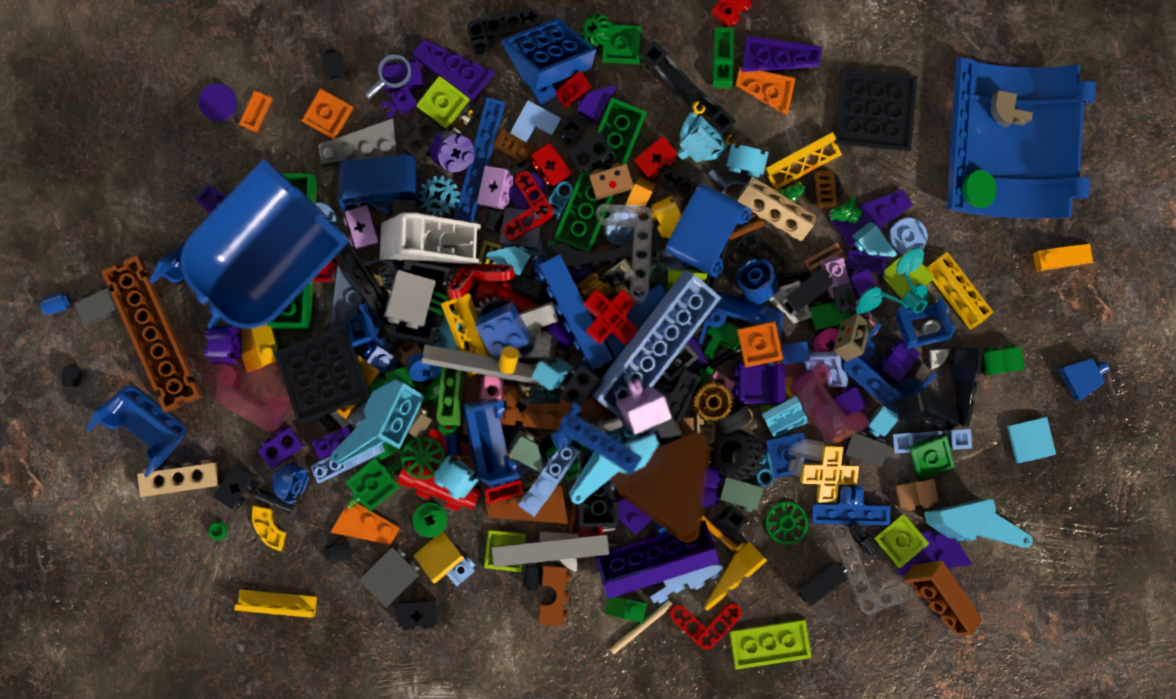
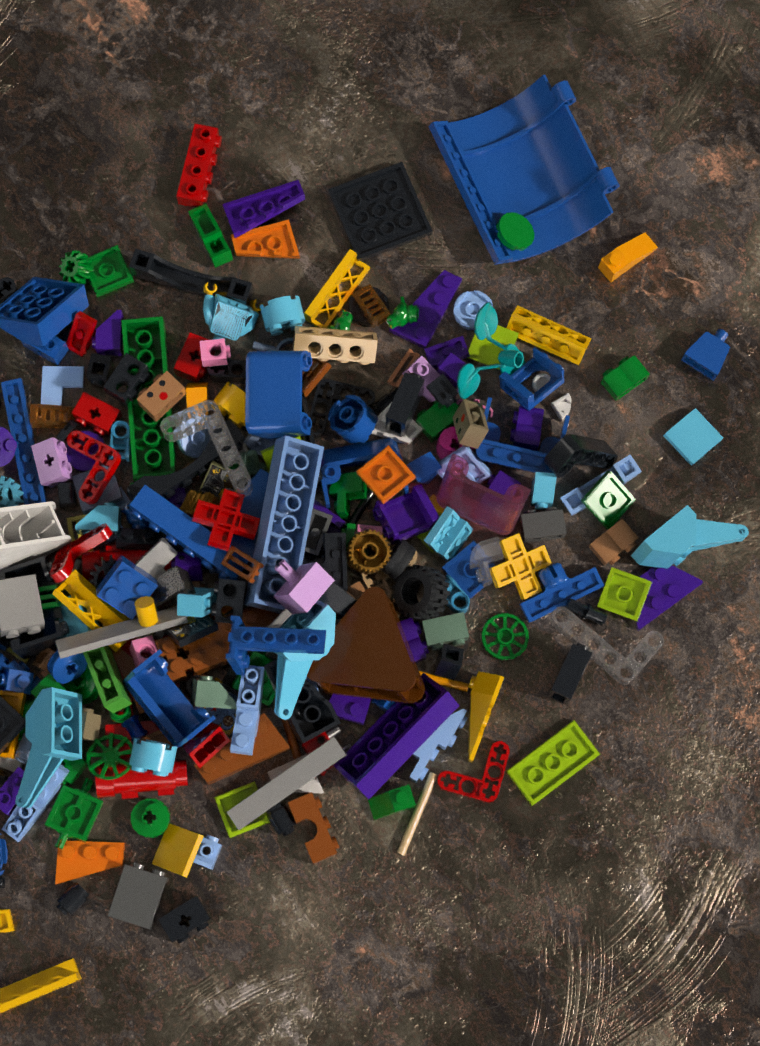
camera: 25 degrees left, 10 degrees down
medium azure slope [852,222,897,257] -> none
dark orange wedge [903,561,982,636] -> none
black wedge [948,347,983,427] -> none
dark tan brick [991,90,1033,127] -> none
none -> bright pink brick [200,338,231,367]
none -> dark orange tile [221,545,264,584]

